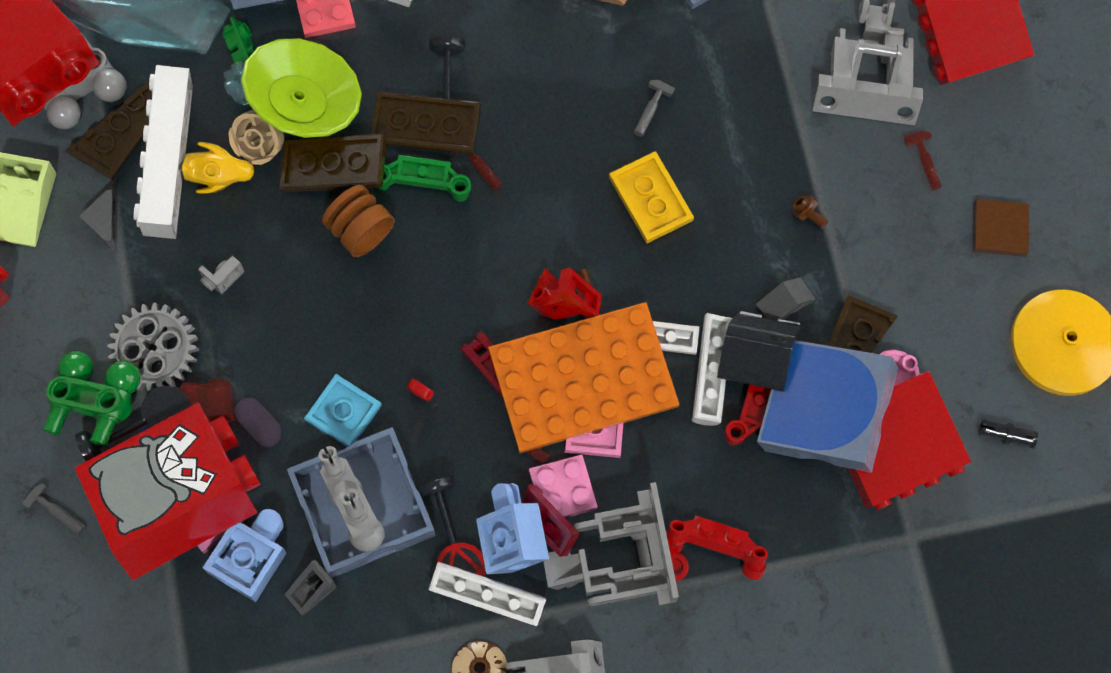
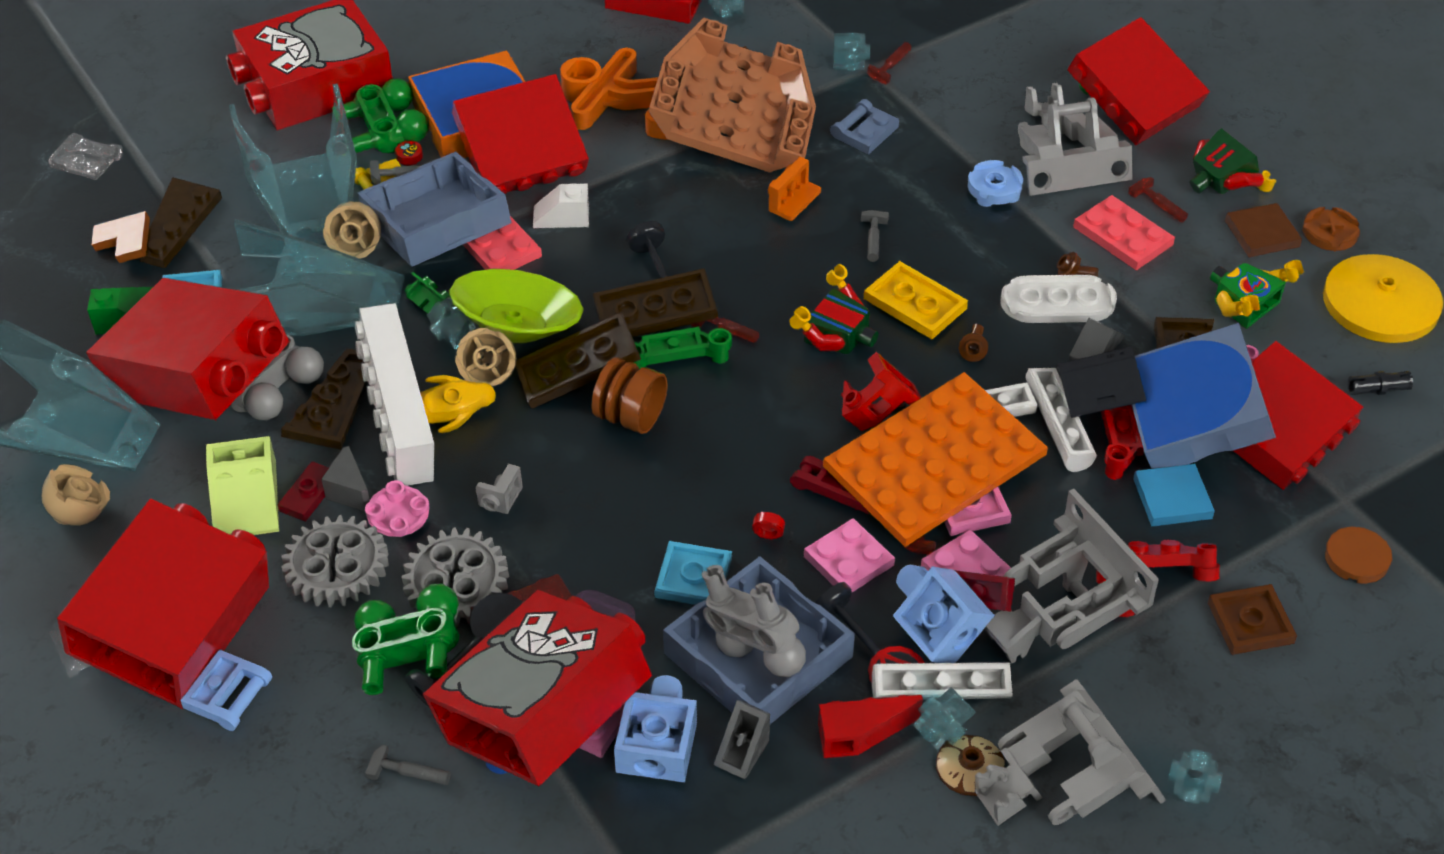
camera: 15 degrees left, 25 degrees down
none -> dark red plate [277,461,329,522]
none -> light grey gear [281,515,389,607]
none -> bright pink dish [365,480,429,537]
none -> orange bracket [767,156,821,221]
none -> torso [790,264,879,354]
none -> bright pink plate [804,518,895,592]
none -> red slope [818,695,923,758]
none -> clear light blue brick [913,687,976,750]
none -> reddish brown plate [959,324,988,362]
none -> light blue plate [967,160,1023,207]
none -> white tile [1001,275,1117,323]
none -> coral plate [1073,195,1175,270]
none -> dark azure tile [1133,464,1215,527]
none -> dark green torso [1189,128,1276,194]
none -> reddish brown tile [1208,584,1297,655]
none -> torso [1210,260,1304,329]
none -> dark orange tile [1302,207,1360,251]
none -> dark orange tile [1325,526,1392,584]

